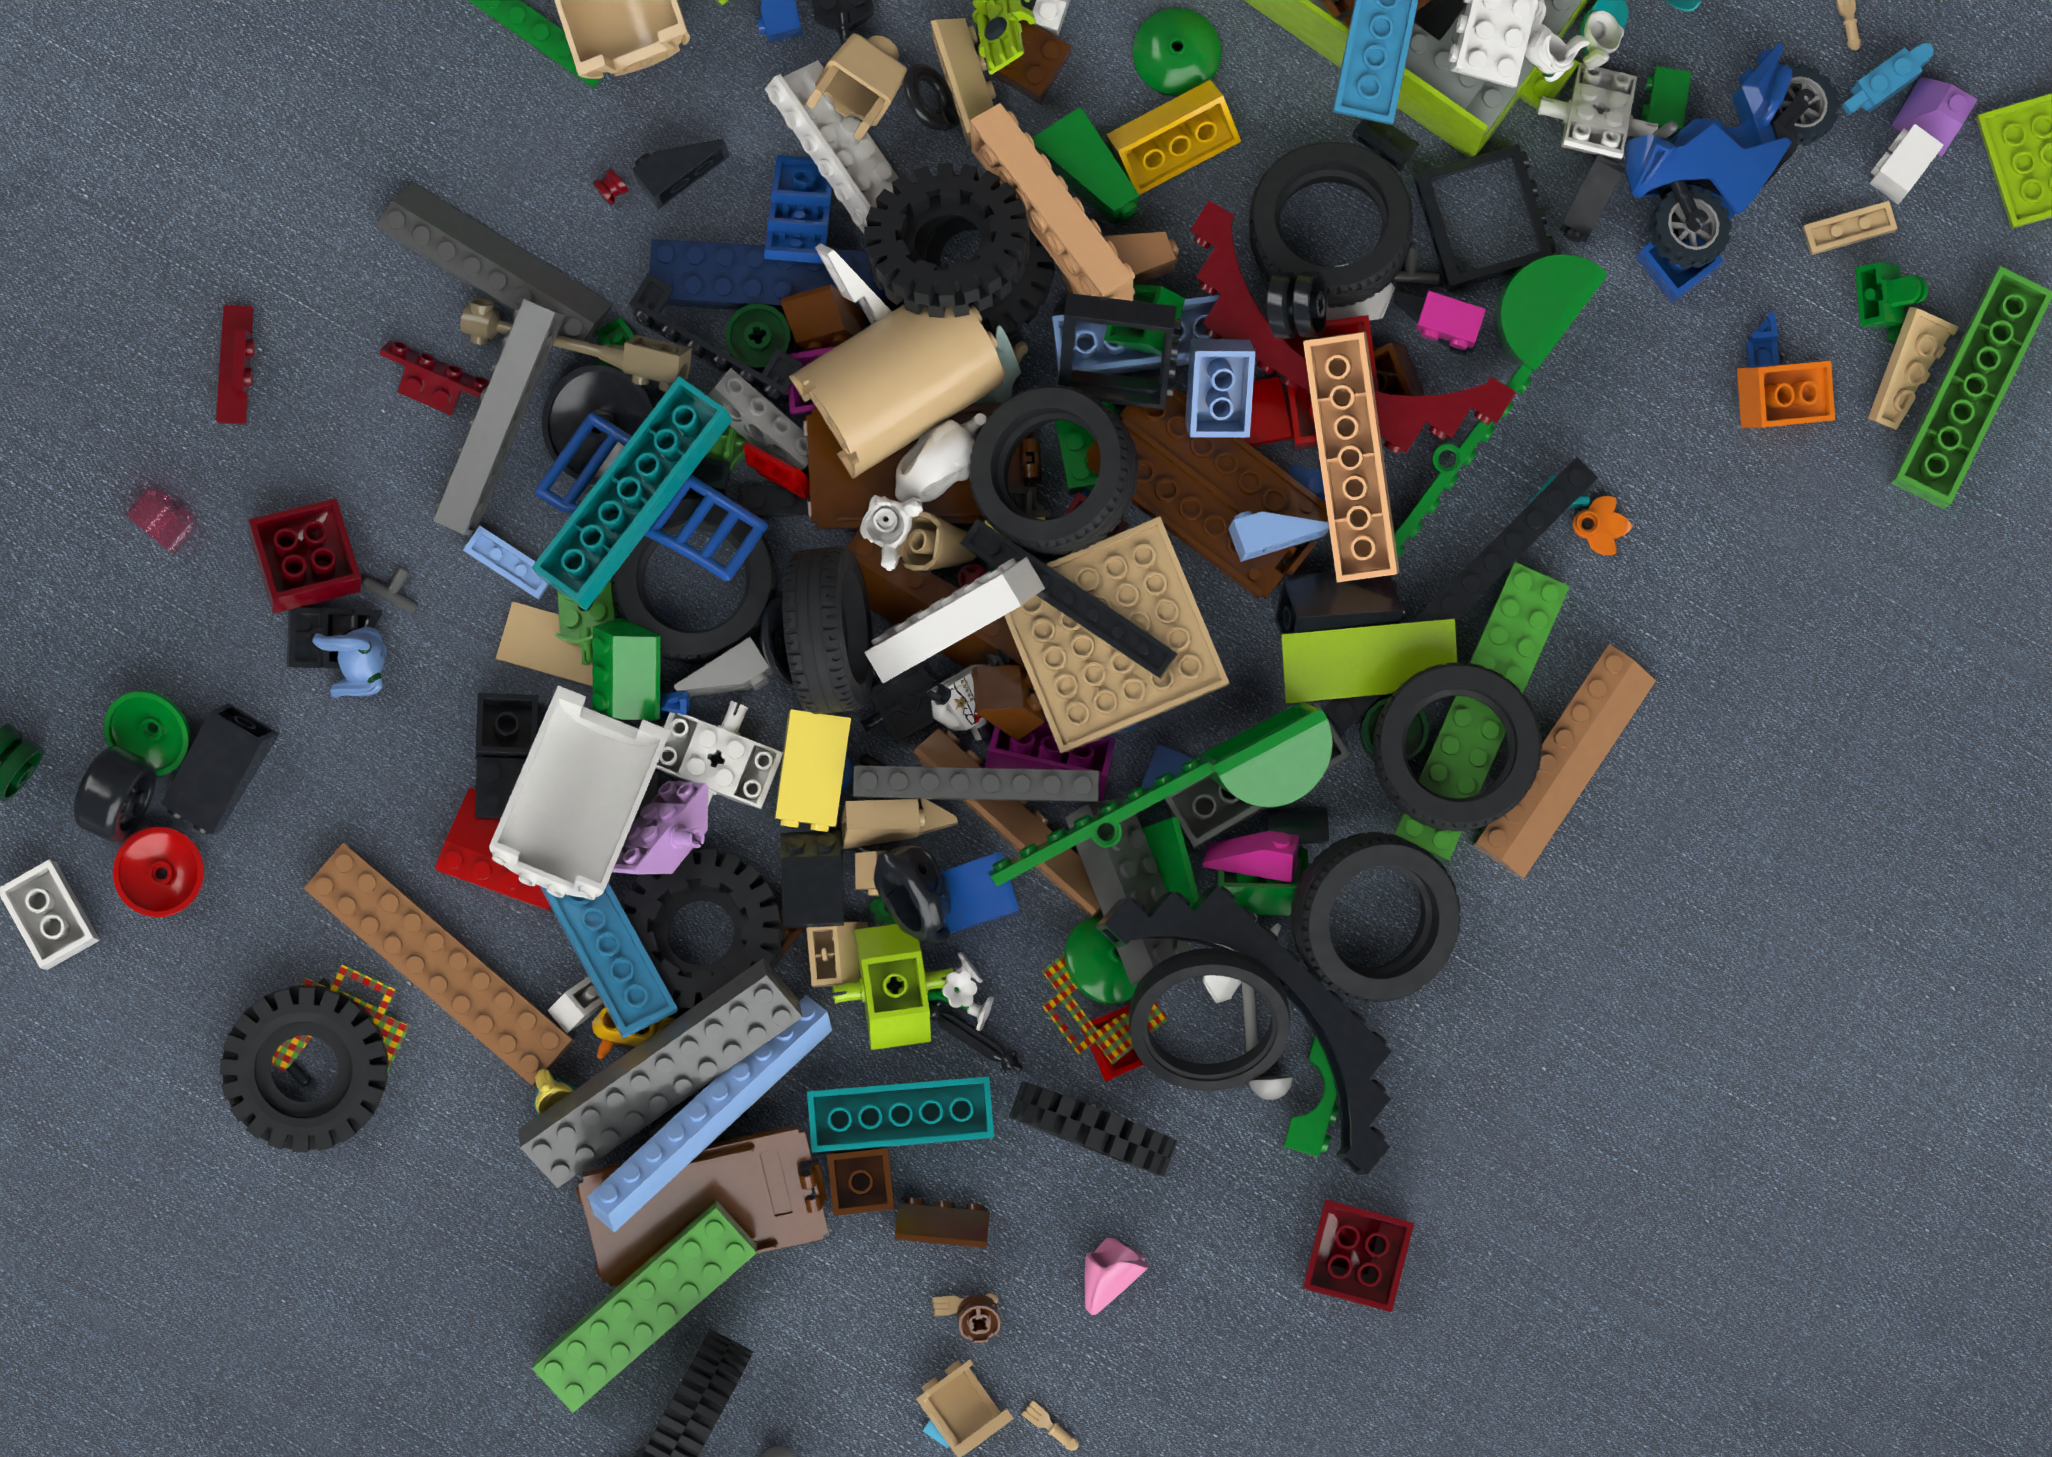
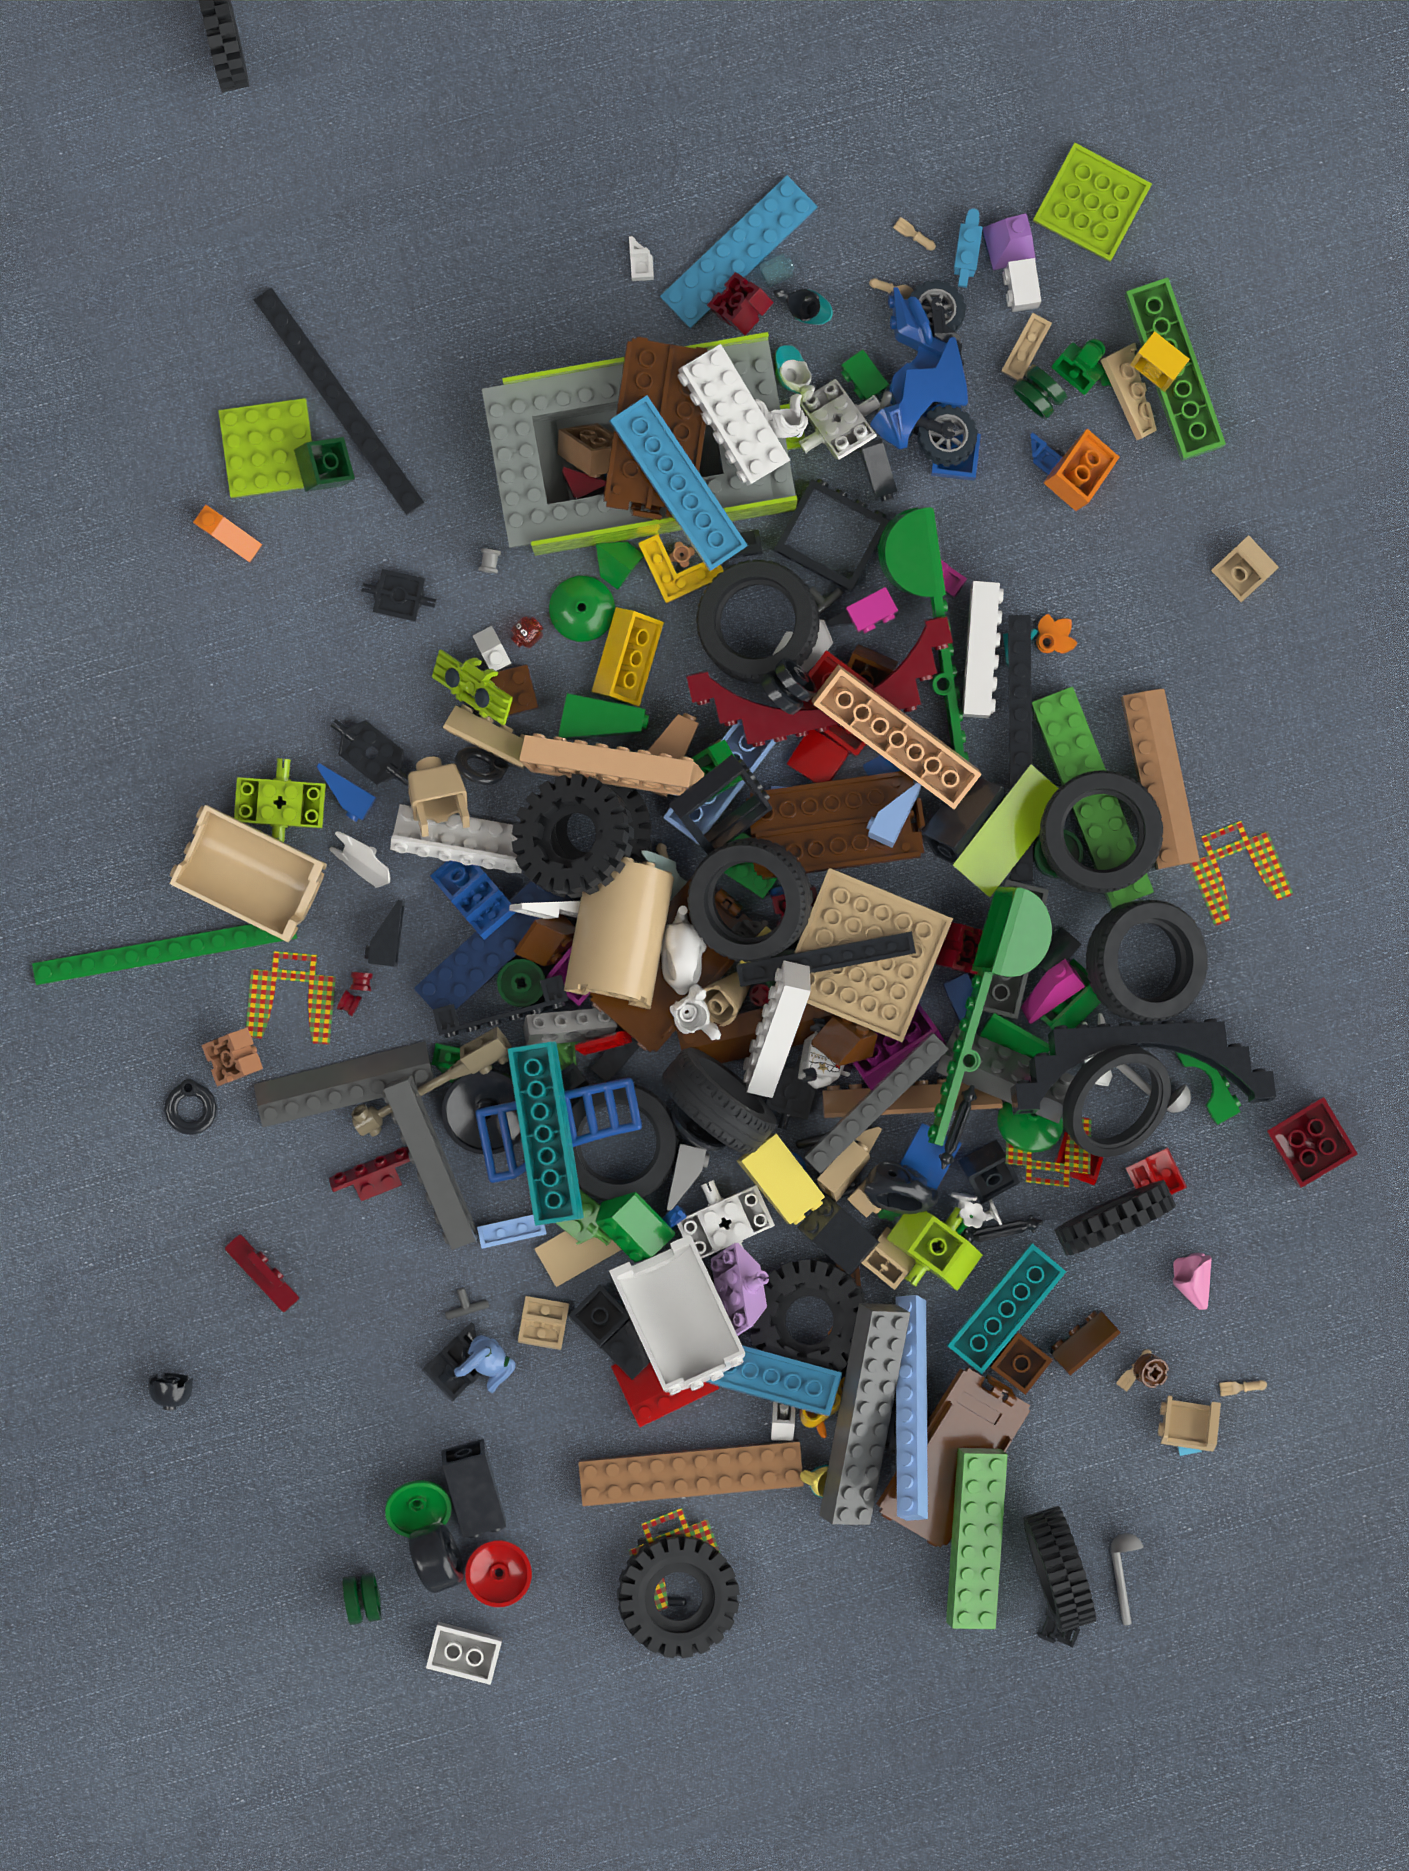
camera: 50 degrees left, 5 degrees up
clear pink brick [125,488,197,555] -> none
dark red slope [248,498,361,614] -> none
medium blue brick [1185,339,1255,437] -> none
none -> black cylinder [148,1373,193,1410]
none -> black piece [164,1079,217,1135]
none -> nougat brick [201,1027,263,1087]
none -> piece [246,951,336,1045]
none -> white shield [329,831,391,888]
none -> dark red wheel [336,990,362,1017]
none -> clear red head [511,616,544,649]
none -> tan slope [518,1296,569,1350]
none -> green slope [596,542,644,590]
none -> yellow plate [638,534,724,604]
none -> nougat plate [669,542,695,567]
none -> tan piece [869,278,913,300]
none -> dark red brick [935,922,983,975]
none -> black wheel [939,1085,977,1169]
none -> dark pink slope [941,560,967,598]
none -> black slope [958,1140,1020,1204]
none -> white brick [962,581,1004,719]
none -> dark green wheel [1011,364,1068,420]
none -> red slope [1126,1147,1187,1195]
none -> yellow brick [1130,331,1190,392]
none -> piece [1189,821,1294,926]
none -> tan slope [1211,535,1279,602]

